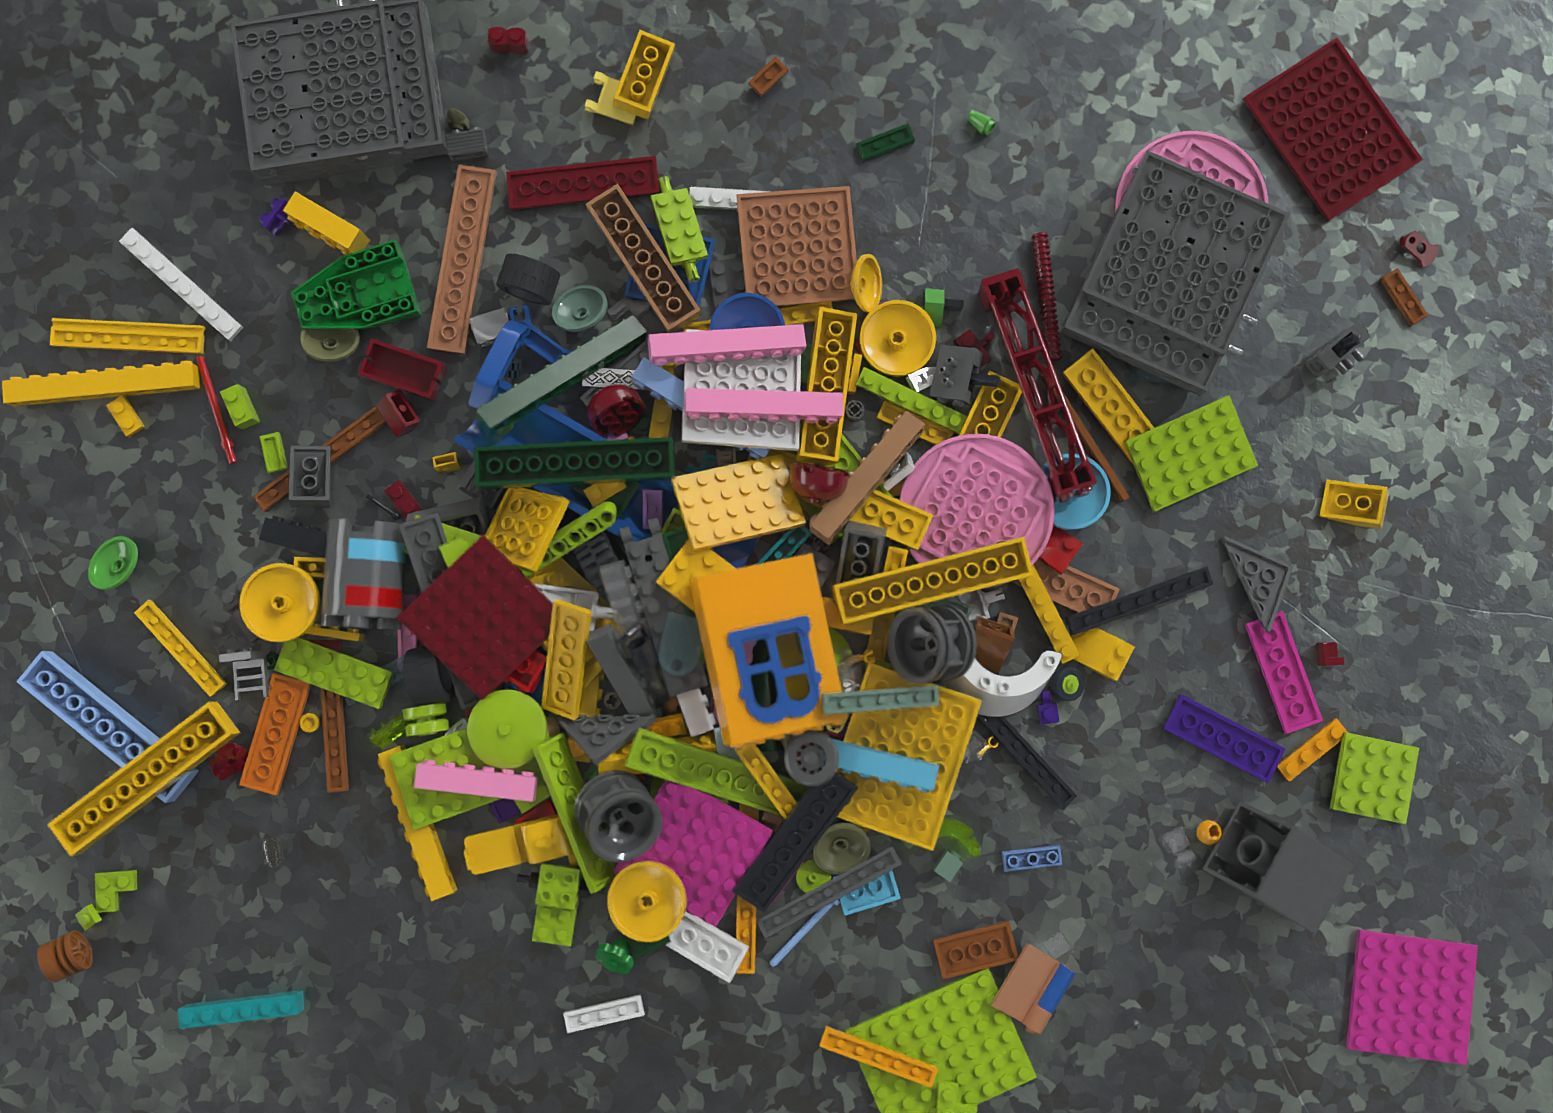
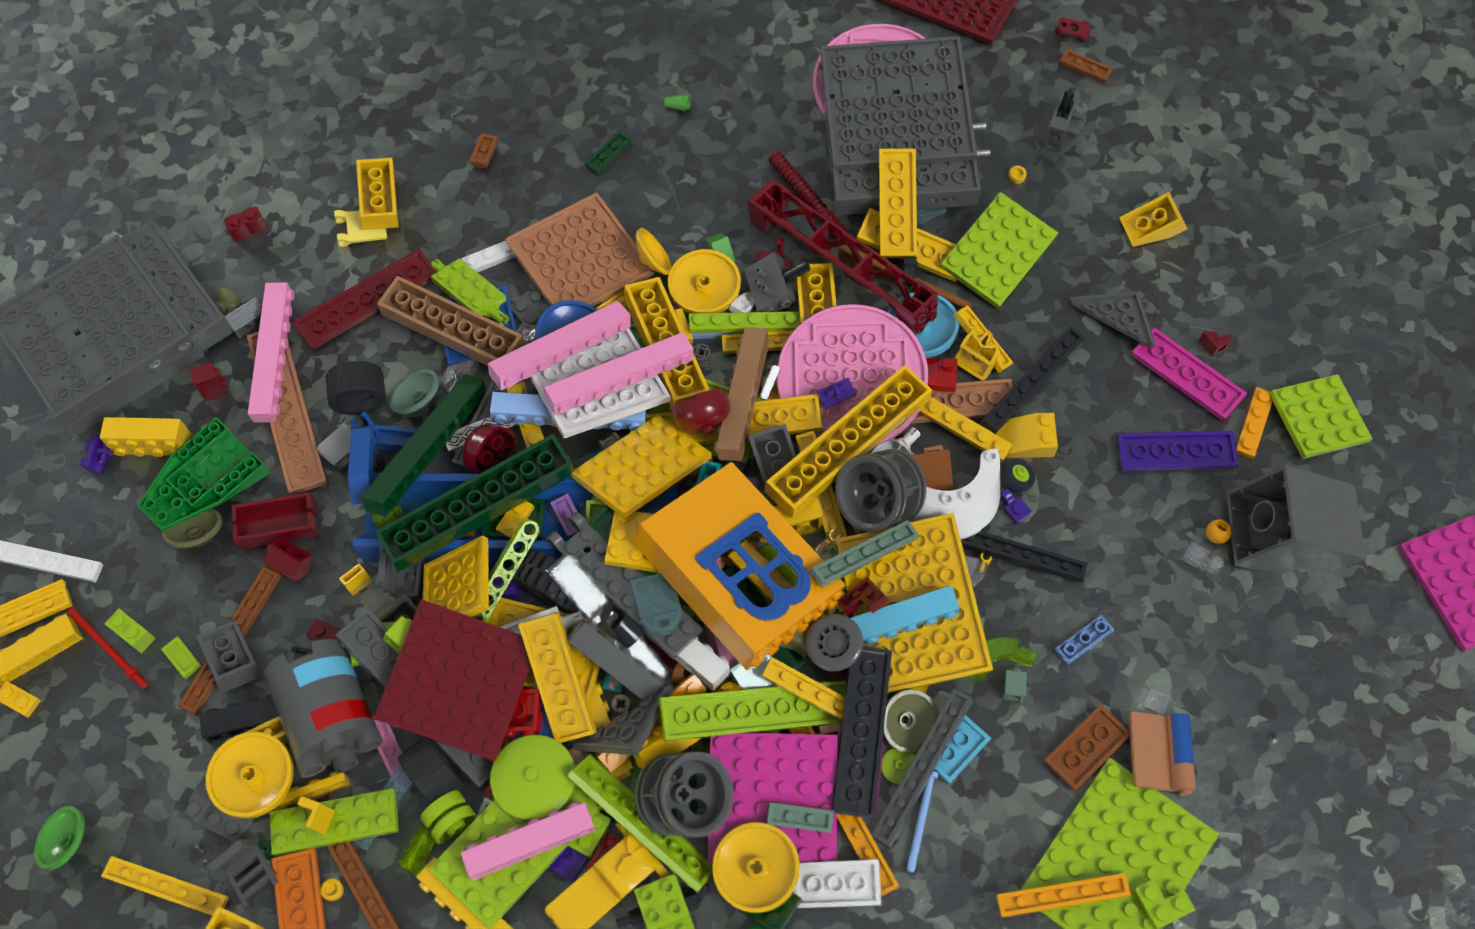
camera: 30 degrees left, 20 degrees down
none -> dark red brick [189,362,229,402]
none -> bright pink brick [248,283,294,422]
none -> yellow panel [297,796,335,835]
none -> clear tile [516,322,537,343]
none -> sand green plate [767,802,834,833]
none -> dark purple hips [817,378,857,410]
none -> dark red plate [837,577,889,616]
none -> yellow plate [879,149,917,257]
none -> black bar [902,257,918,289]
none -> yellow tile [953,305,1013,373]
none -> yellow plate [955,328,998,381]
none -> yellow tile [1008,166,1027,184]

